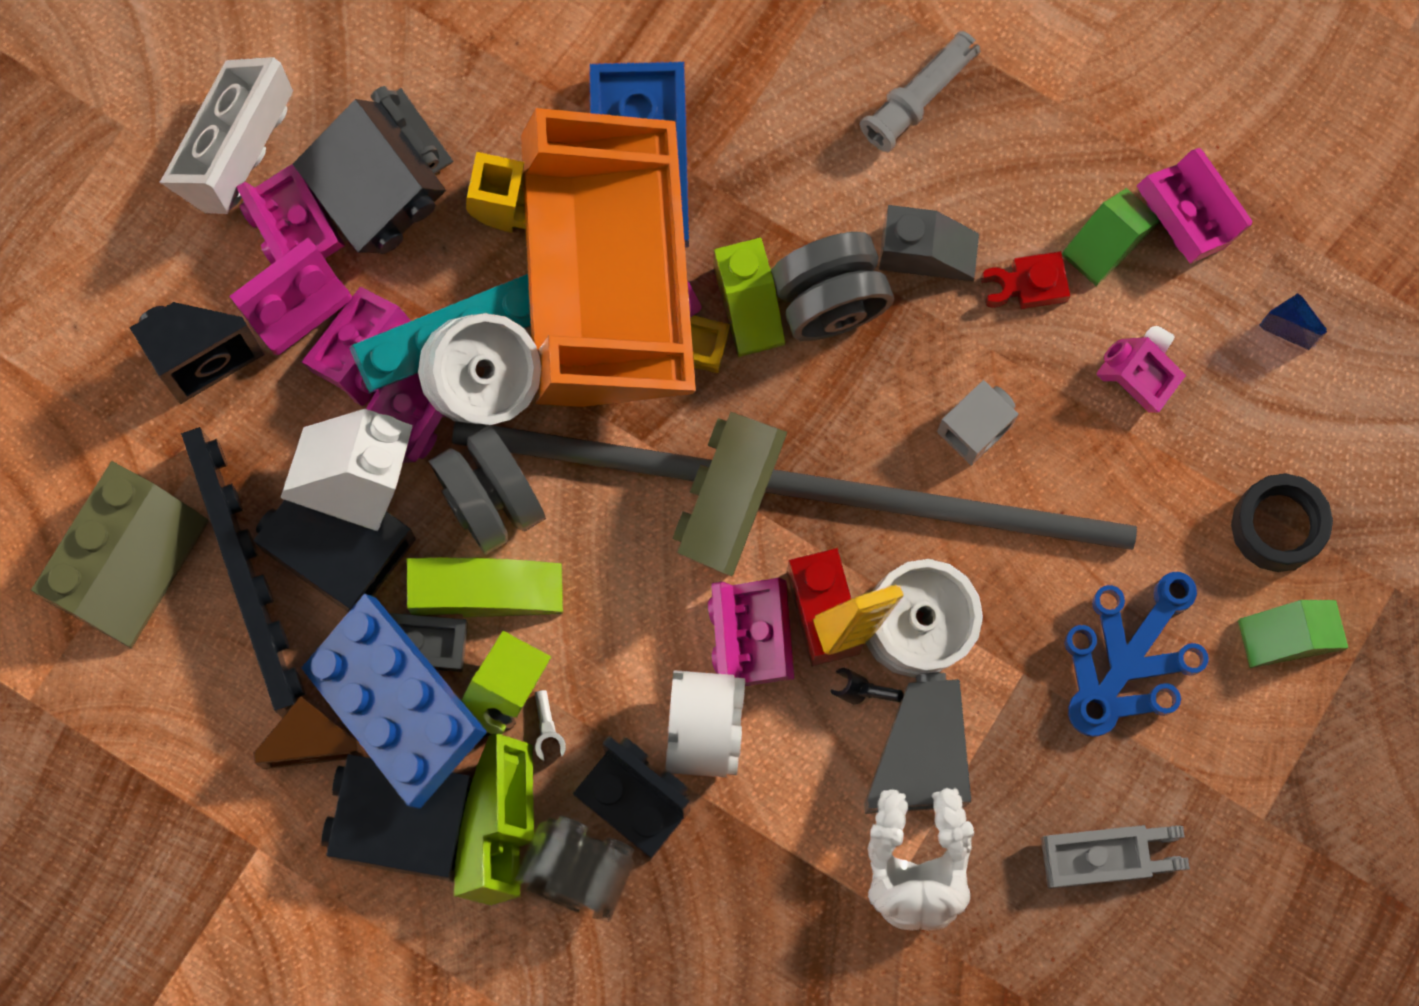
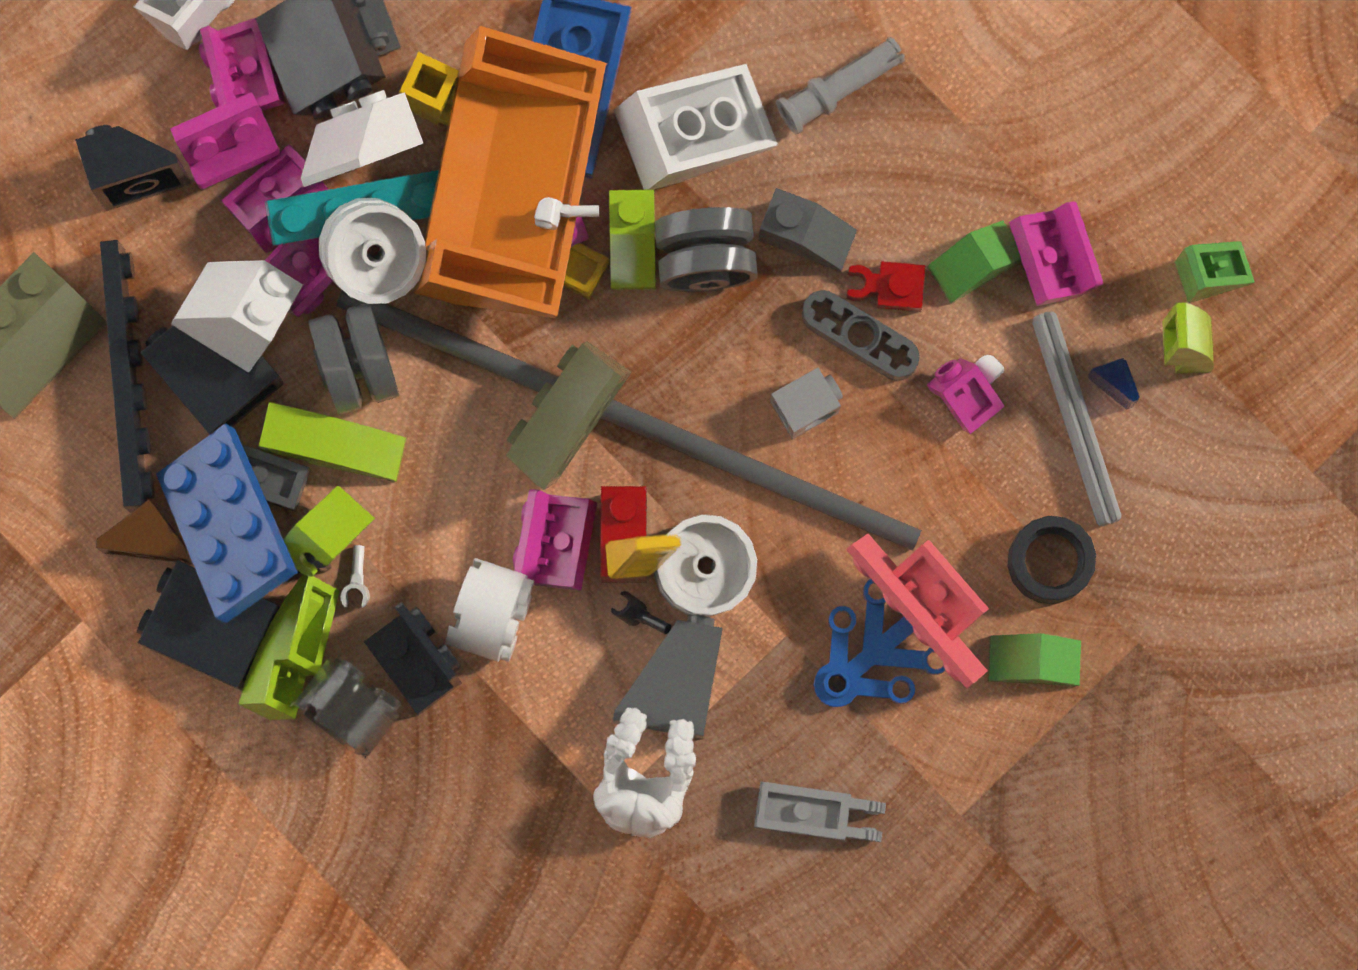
camera: 15 degrees right, 5 degrees up
none -> white slope [301,90,423,187]
none -> white hand [534,197,599,230]
none -> white slope [614,64,778,190]
none -> dark grey beam [802,290,920,381]
none -> coral bracket [846,534,989,689]
none -> light grey axle [1032,311,1122,526]
none -> lime slope [1162,302,1214,373]
none -> bright green slope [1175,241,1255,303]

